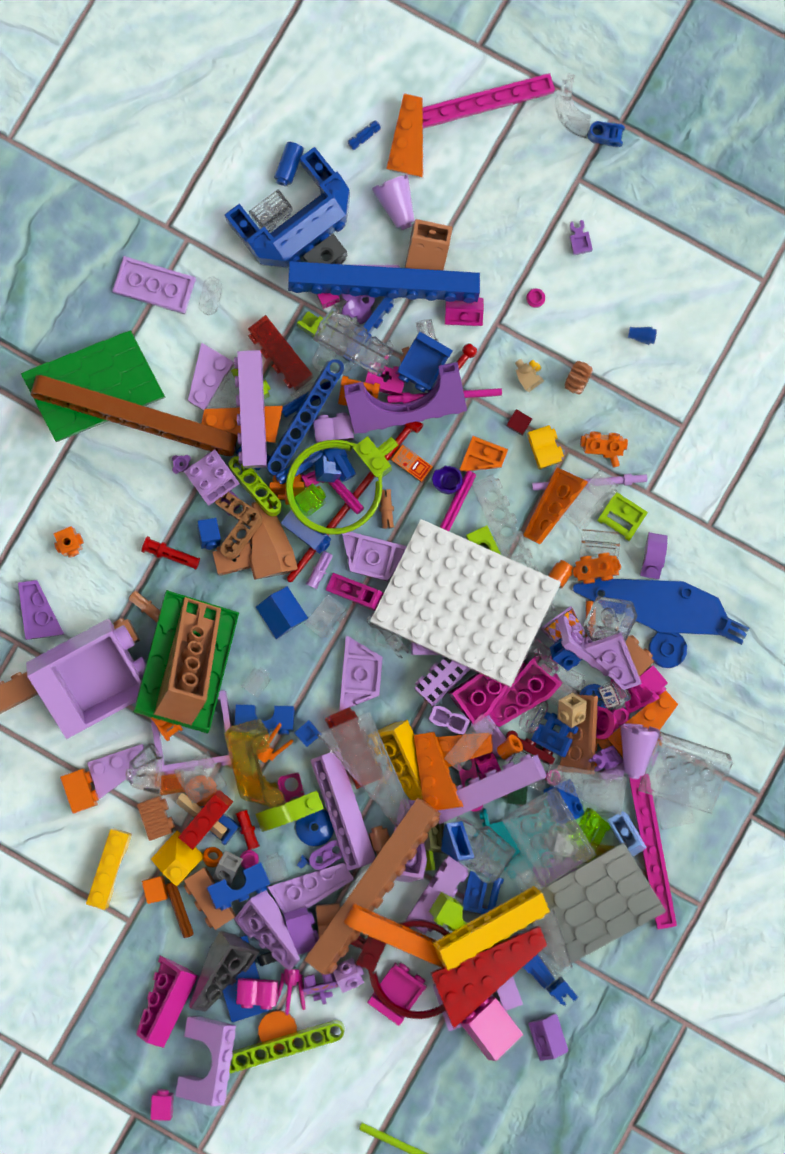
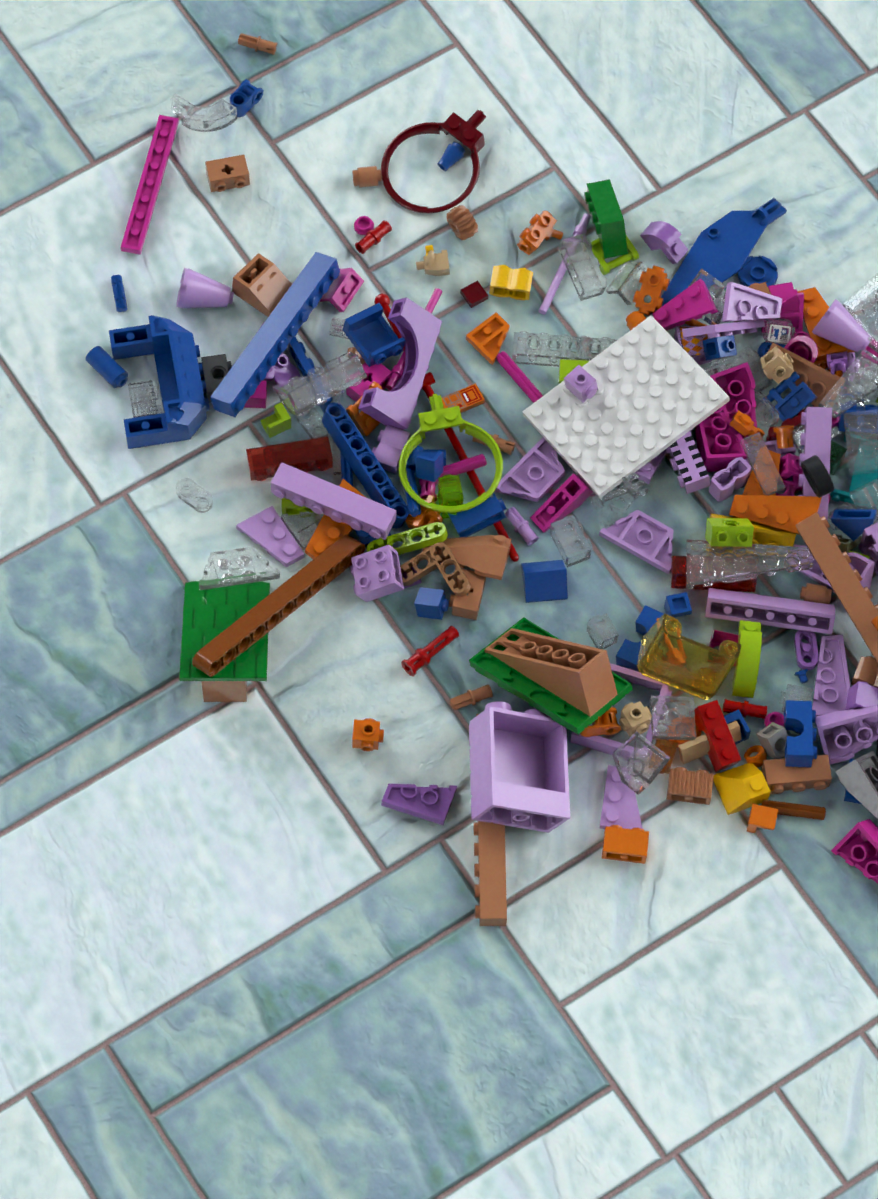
camera: 70 degrees left, 20 degrees down
yellow arch [86,828,132,910] -> none
lavender tile [112,256,196,314] -> none
medium lavender plate [172,455,191,474] -> none
blue dish [296,809,334,846] -> none
orange wing [386,93,423,177] -> none
dark purple hair [432,465,463,495] -> none
orange wing [523,467,588,544] -> none
medium lavender plate [570,220,593,255] -> none
none -> clear wing [199,546,280,590]
none -> nougat brick [205,154,250,192]
none -> nougat axle [238,33,278,55]
none -> nougat brick [352,166,382,188]
none -> red pin [355,220,392,254]
none -> dark red brick [381,110,486,213]
none -> lavender brick [564,365,598,402]
none -> green wedge [584,179,628,259]
none -> tan brick [619,701,652,738]
none -> dark pink wing [653,279,718,331]
none -> lime brick [705,518,754,547]
none -> orange plate [729,410,765,444]
none -> black tyre [801,455,834,498]

